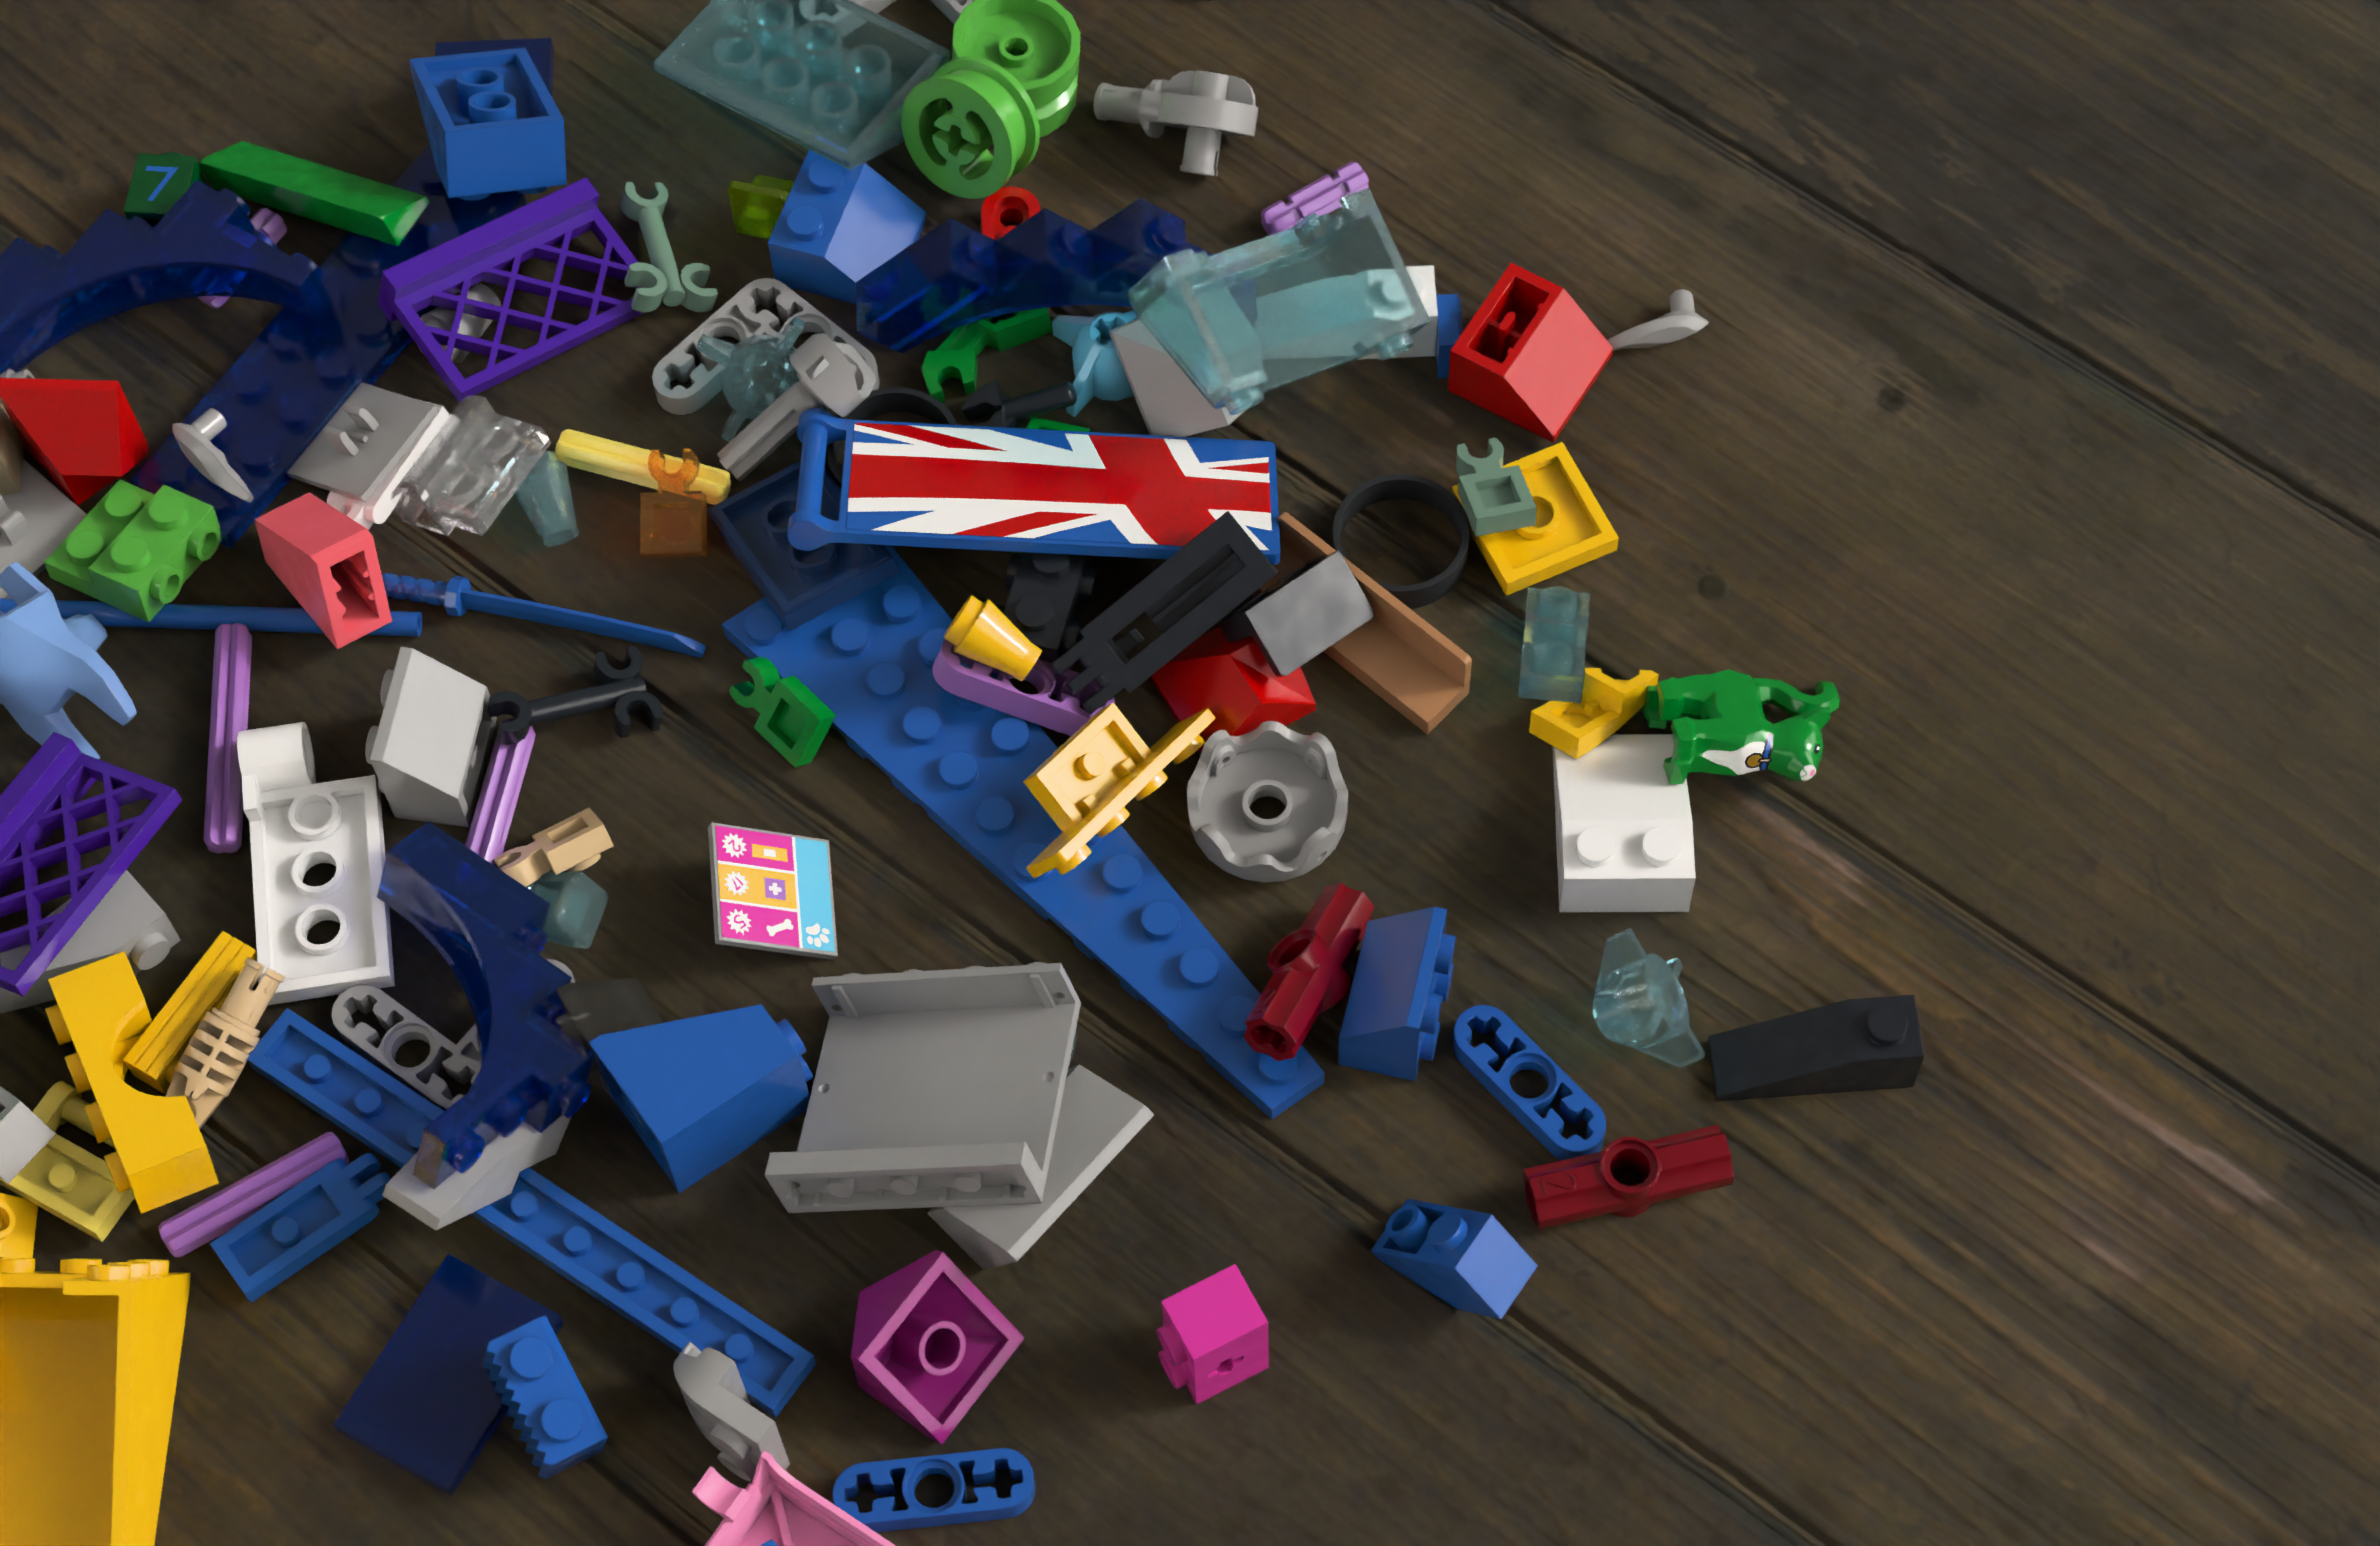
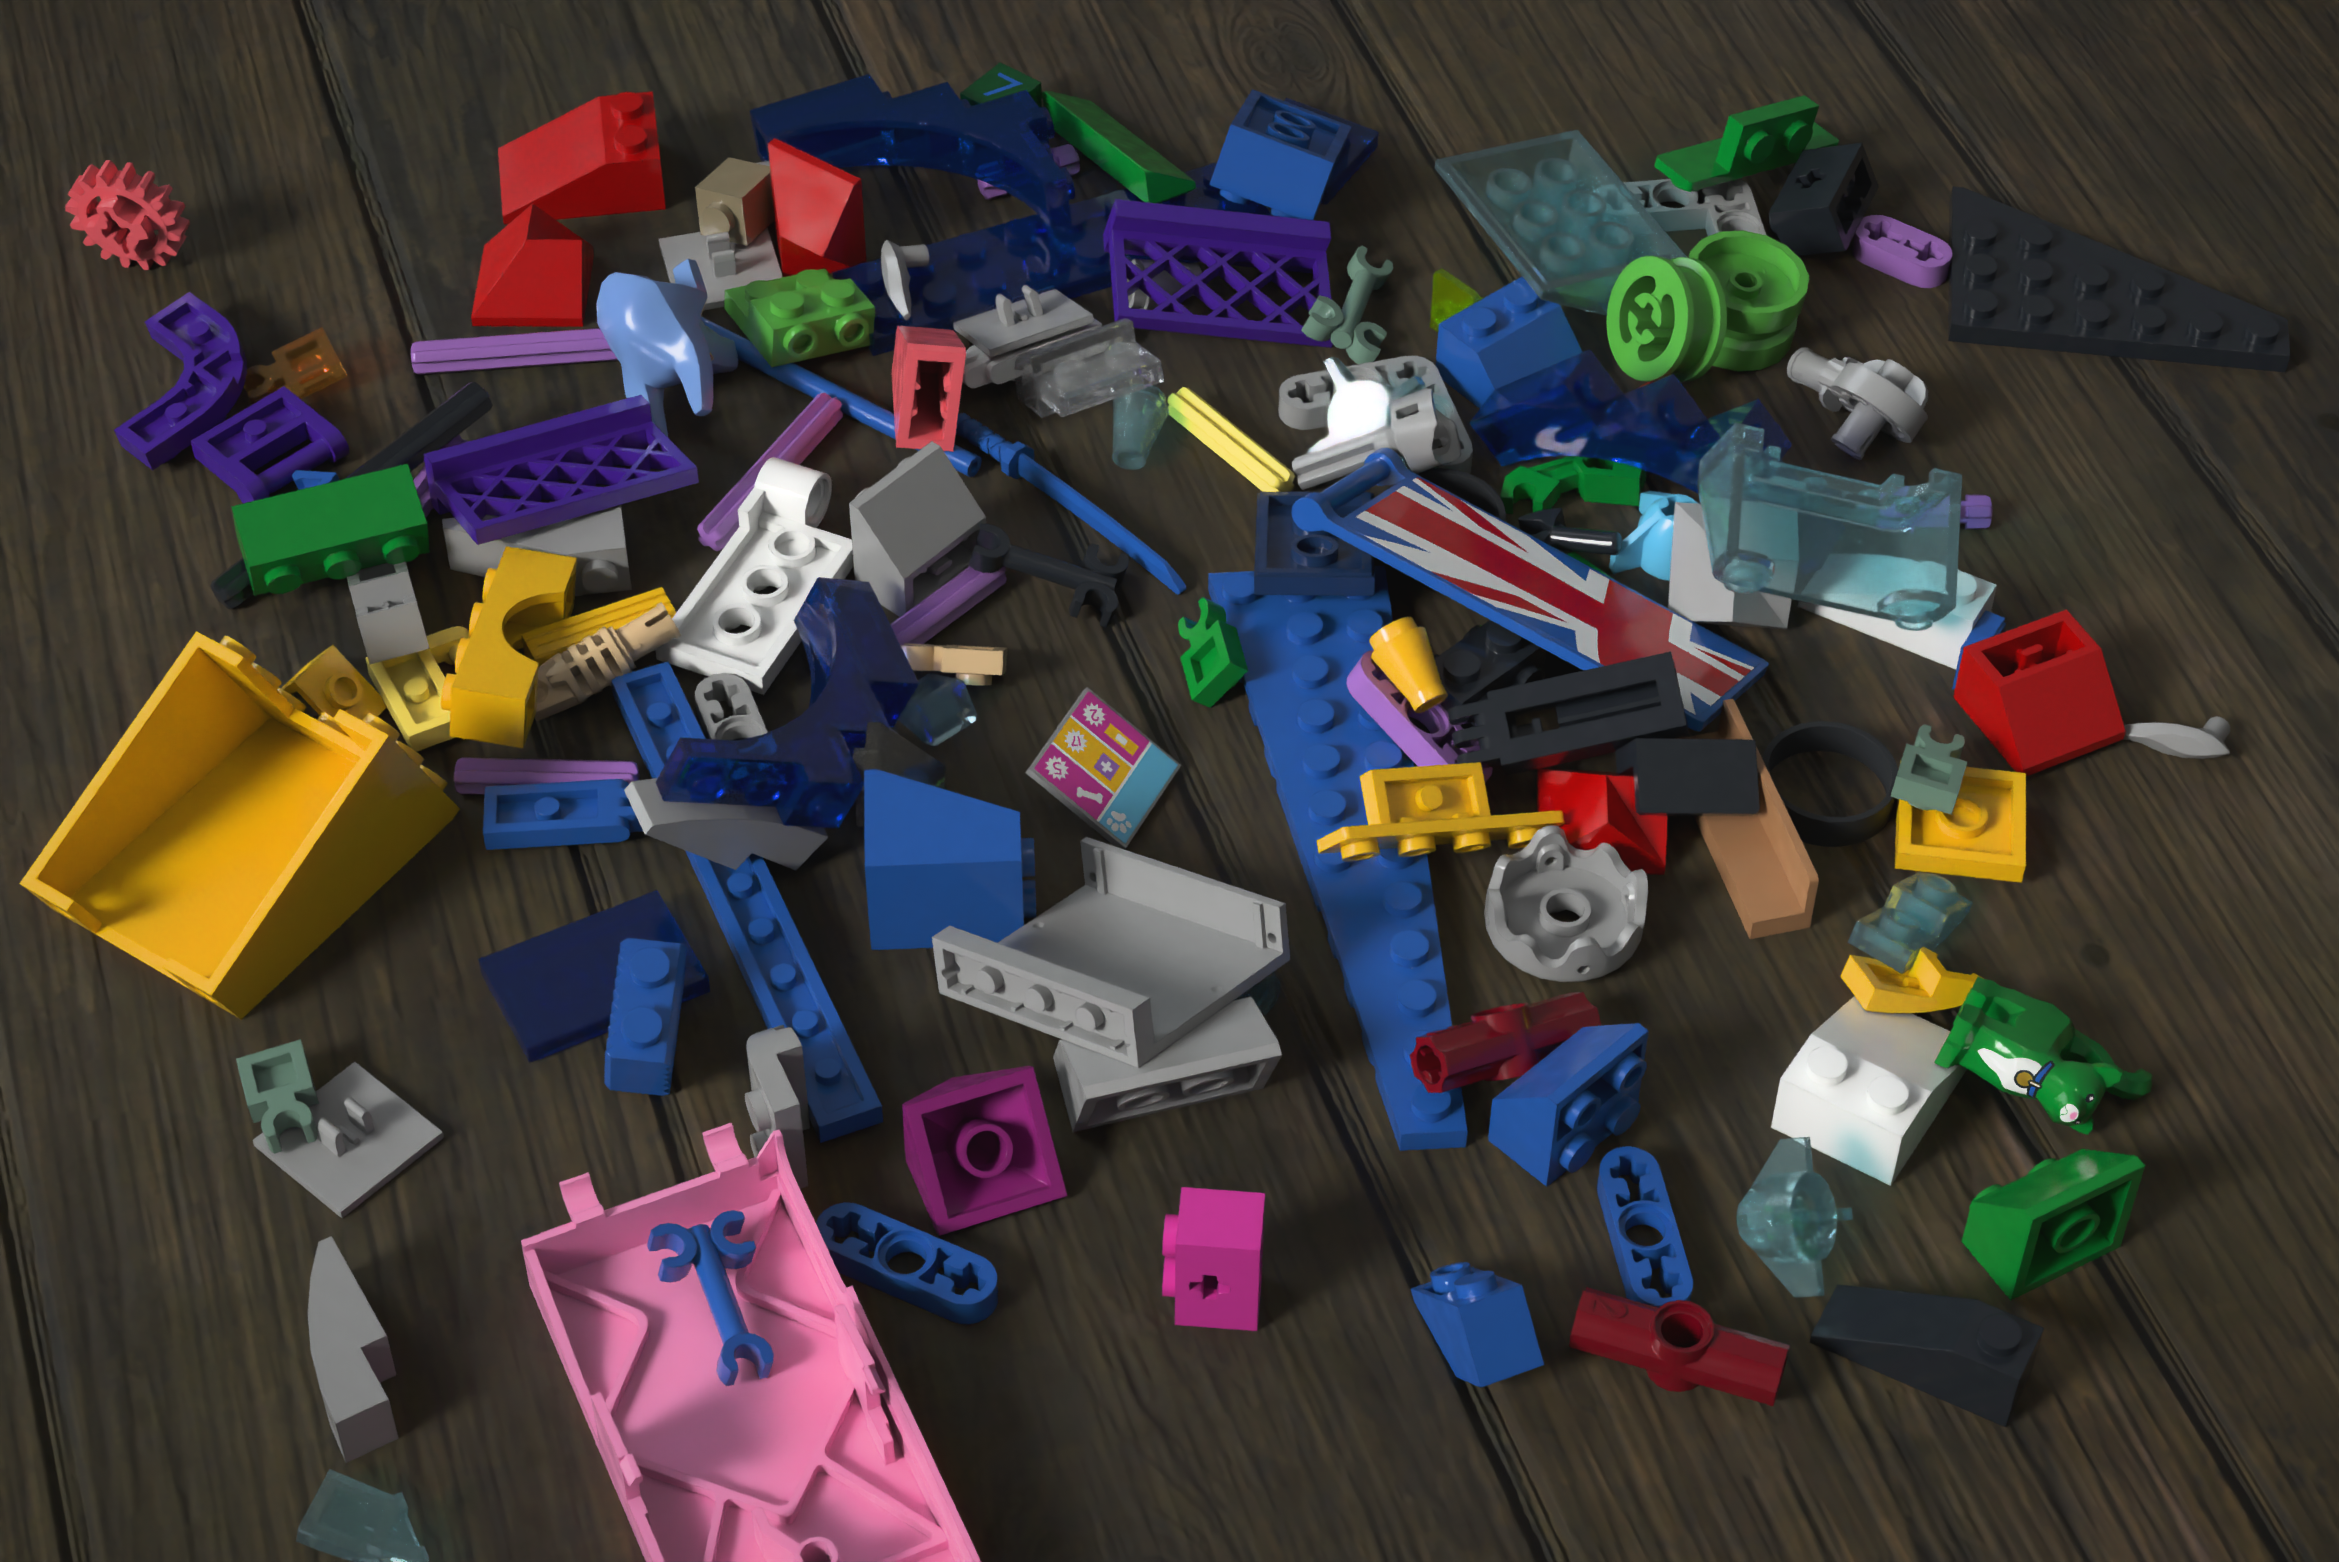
camera: 30 degrees right, 15 degrees down
clear orange plate [640,449,707,558] -> none
none -> green slope [1961,1149,2145,1301]

